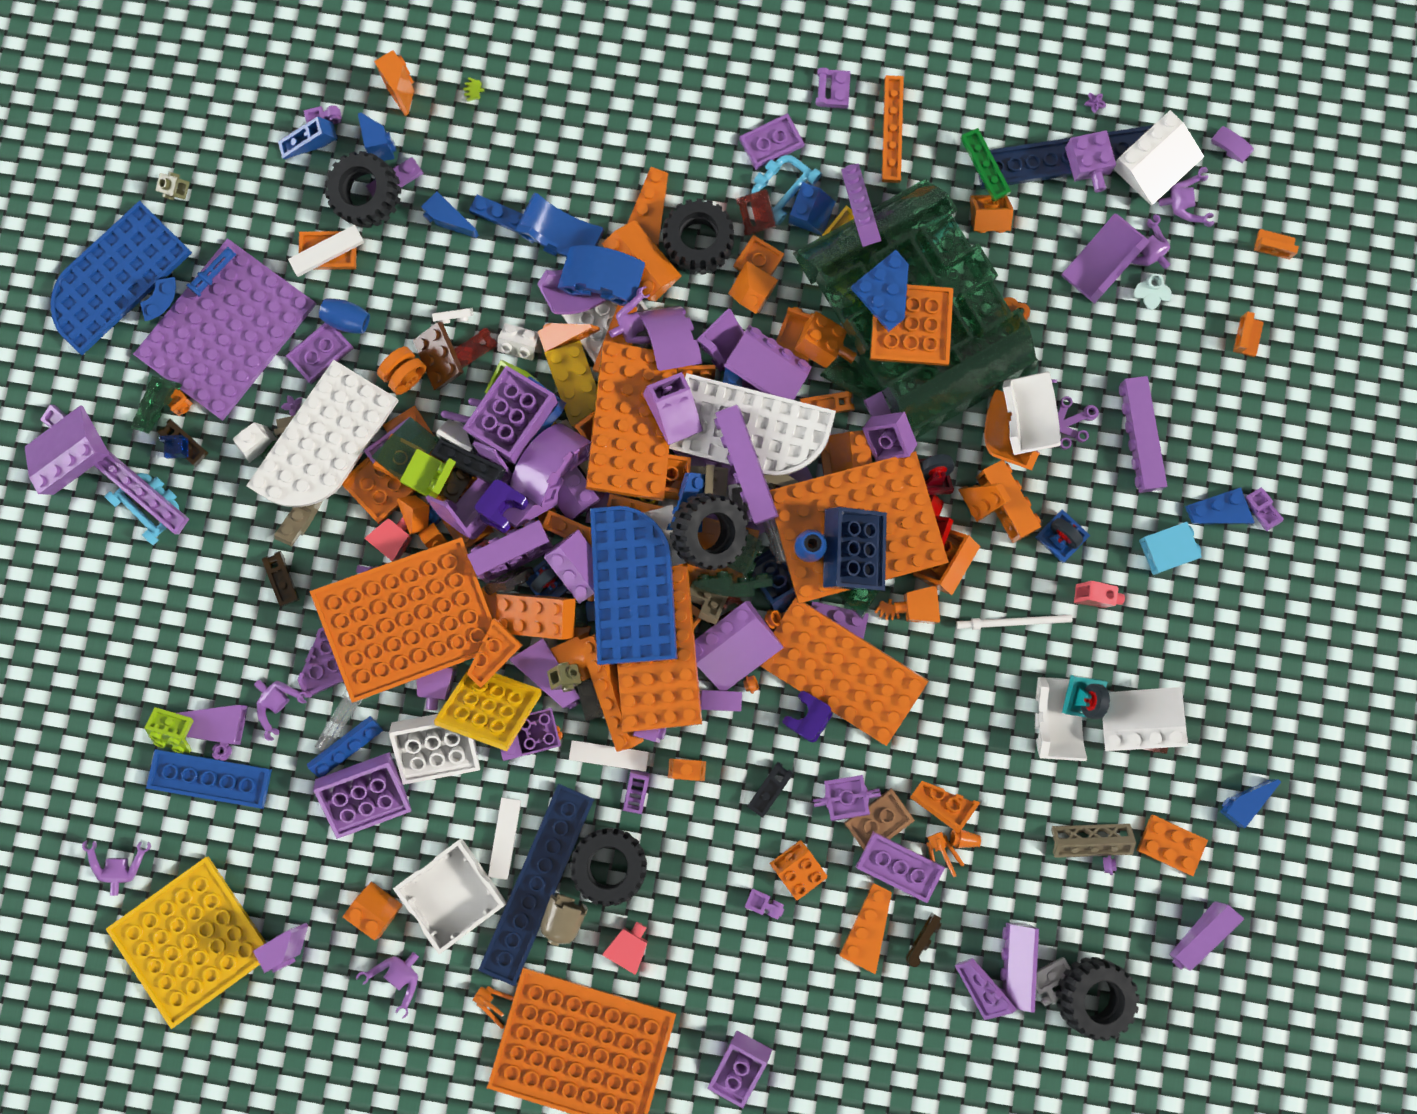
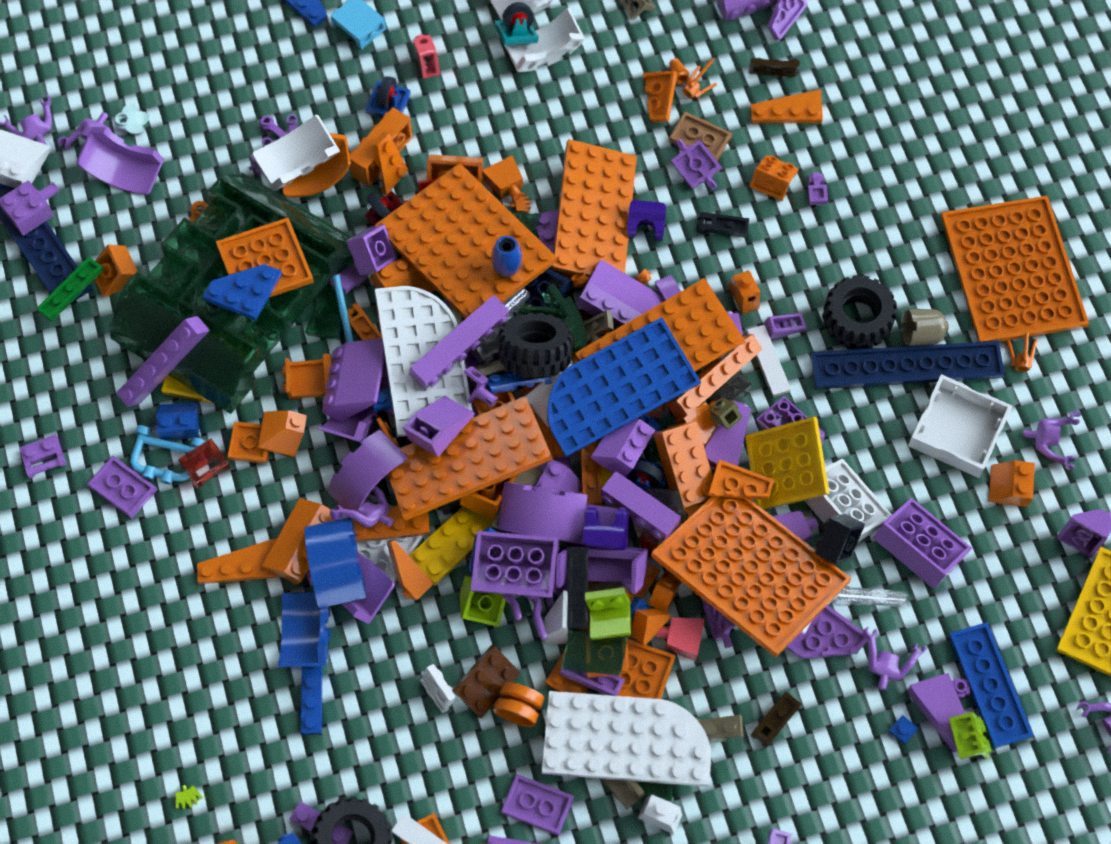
camera: 115 degrees left, 15 degrees down
medium lavender plant [281,395,302,416] -> none
blue plate [307,716,383,778] -> none
blue piece [319,298,370,334] -> none
blue slope [421,192,479,238] -> none
clear red plate [454,328,498,368] -> none
white tile [488,797,522,880] -> none
white bracket [497,323,540,361] -> none
coral torso [603,922,648,975] -> none
black tyre [663,198,734,275] -> none
medium lavender slope [707,1030,772,1108] -> none
orange brick [794,311,857,368] -> none
dark blue slope [823,507,887,591] -> none
medium lavender plate [856,831,945,903] -> none
orange plate [882,75,904,183] -> none
white bar [956,615,1072,630] -> none
medium lavender brick [1119,376,1168,493] -> none
orange panel [1233,311,1263,357] -> none
orange panel [1254,229,1299,260] -> none
none -> medium azure bar [332,275,353,343]
none -> medium lavender bracket [464,366,498,408]
none -> black brick [815,513,865,564]
none -> blue plate [888,715,918,745]

